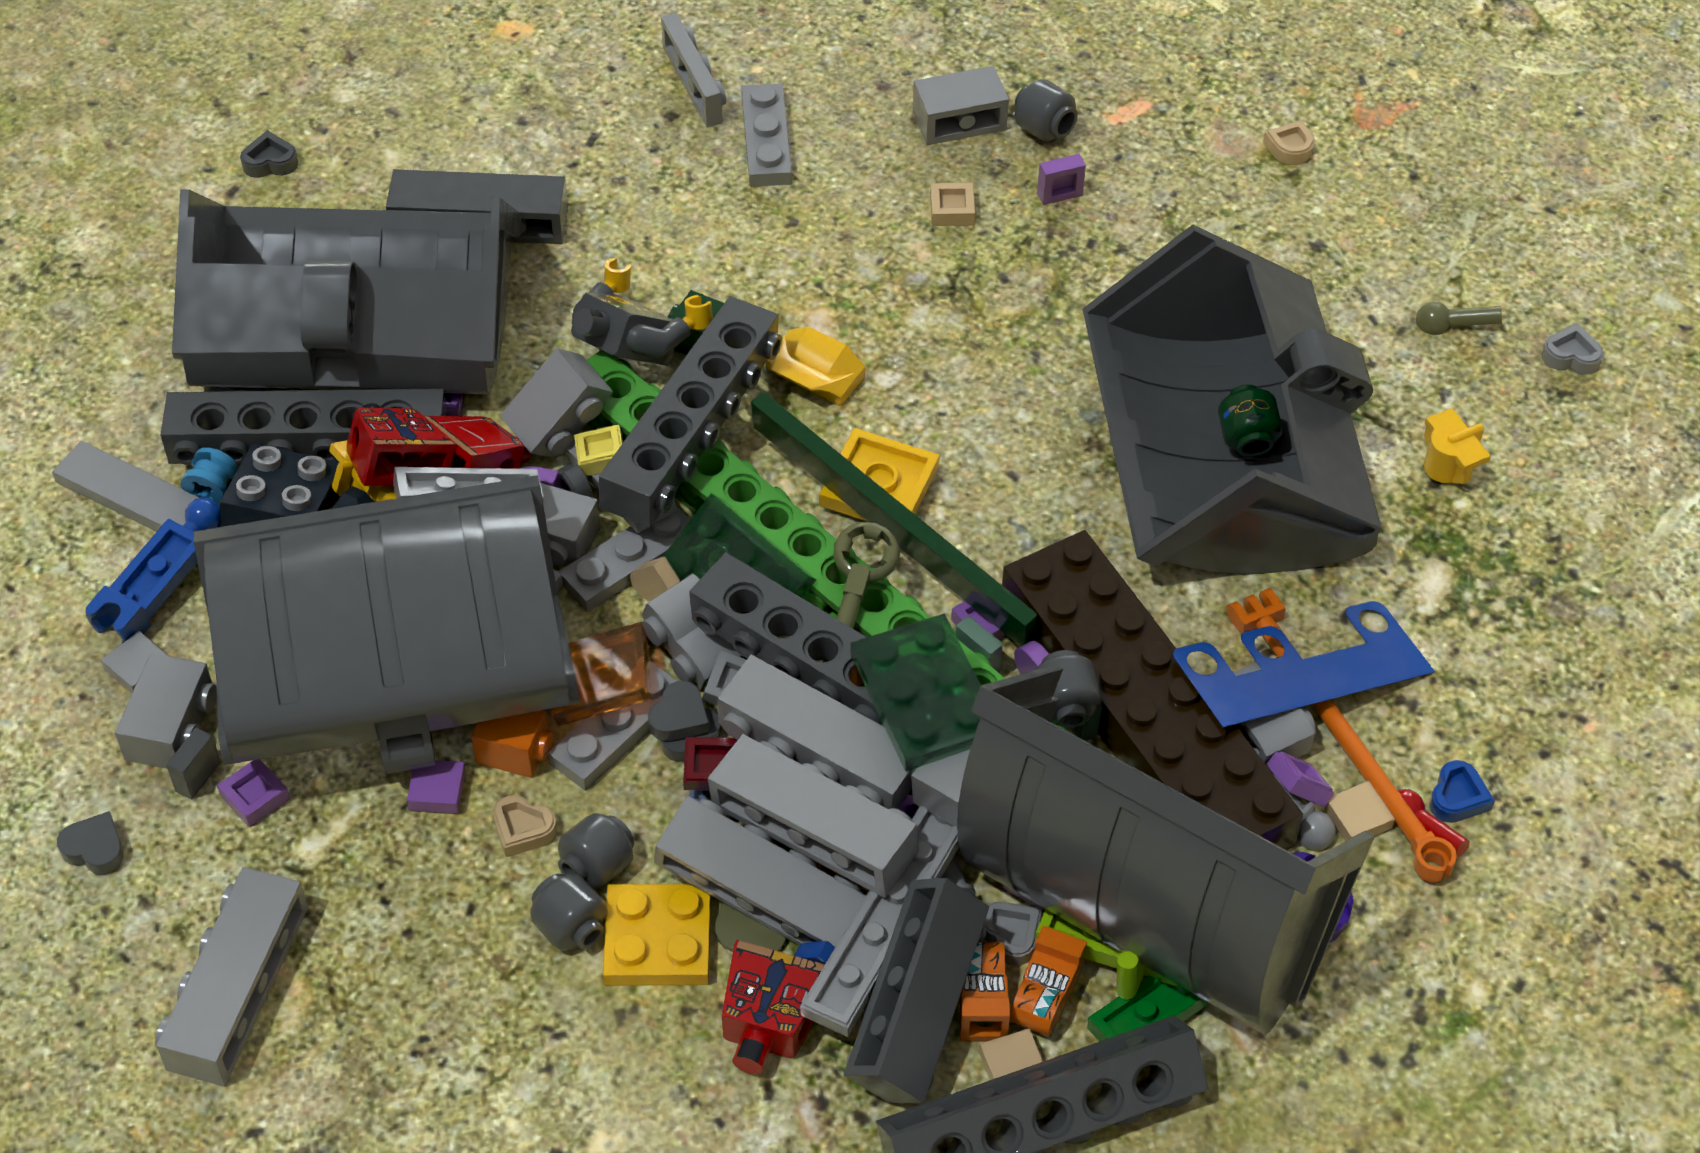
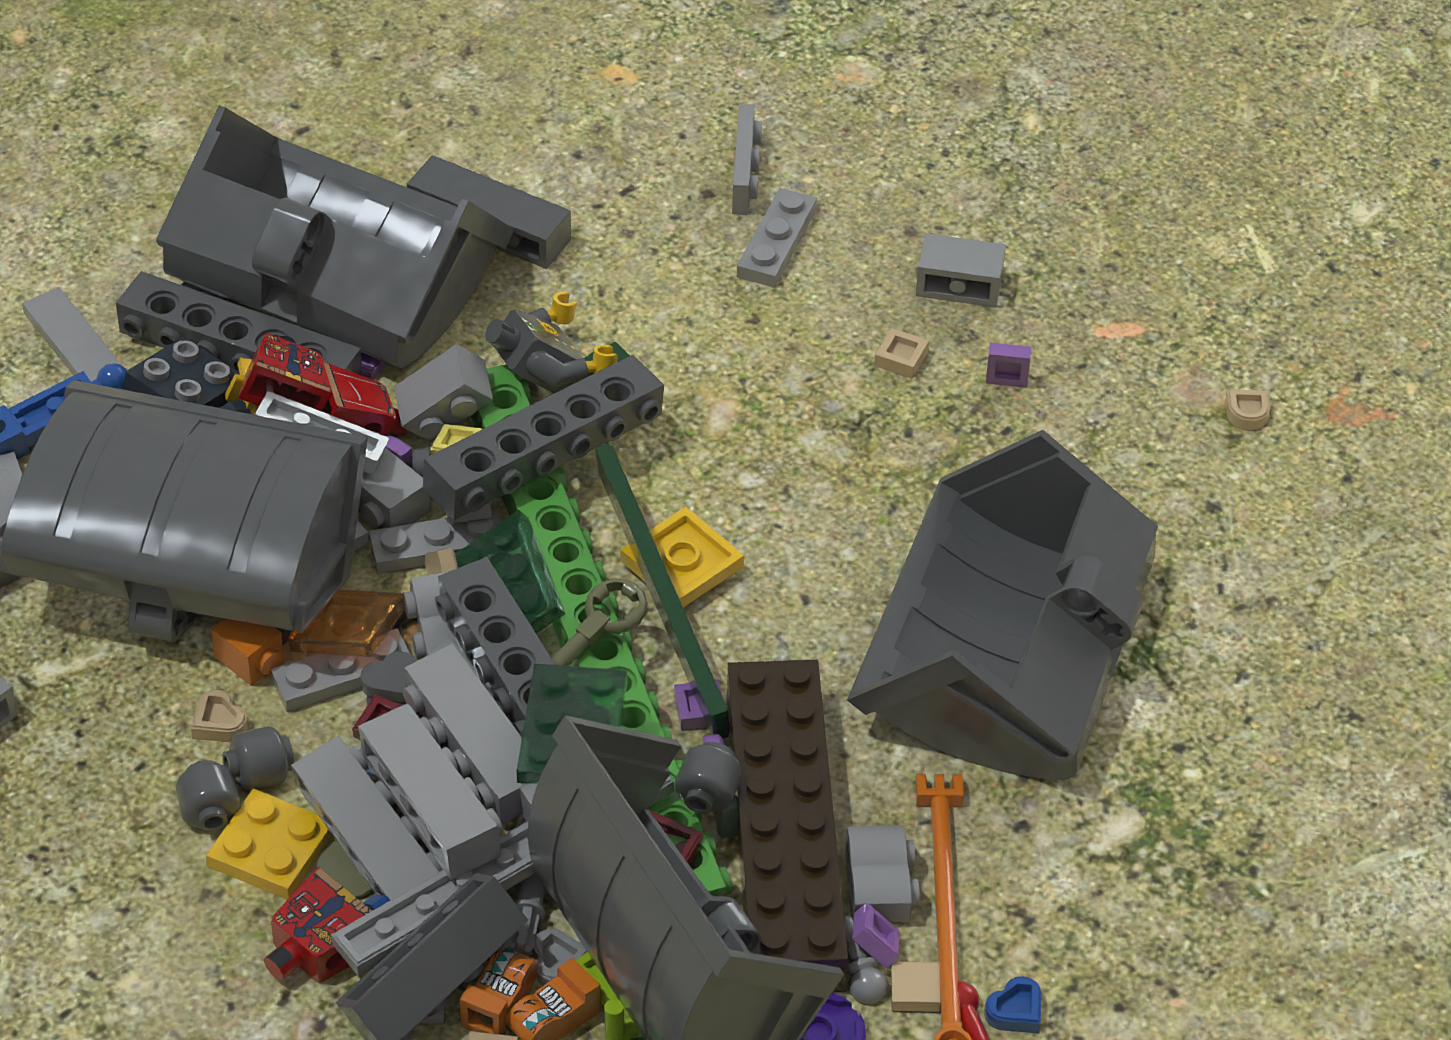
camera: 25 degrees right, 5 degrees down
dark azure wheel [180,448,238,505] -> none
medium lavender tile [217,759,290,827] -> none
dark grey tile [240,130,298,178] -> none
medium lavender tile [407,760,466,814] -> none
yellow slope [766,327,865,407] -> none
sand green tile [955,616,1003,673] -> none
dark grey head [1015,79,1078,142] -> none
blue piece [1173,601,1435,727] -> none
dark green head [1218,384,1282,456] -> none
olive bar [1416,302,1502,335] -> none
yellow piece [1424,408,1491,484] -> none
light grey tile [1542,323,1604,374] -> none

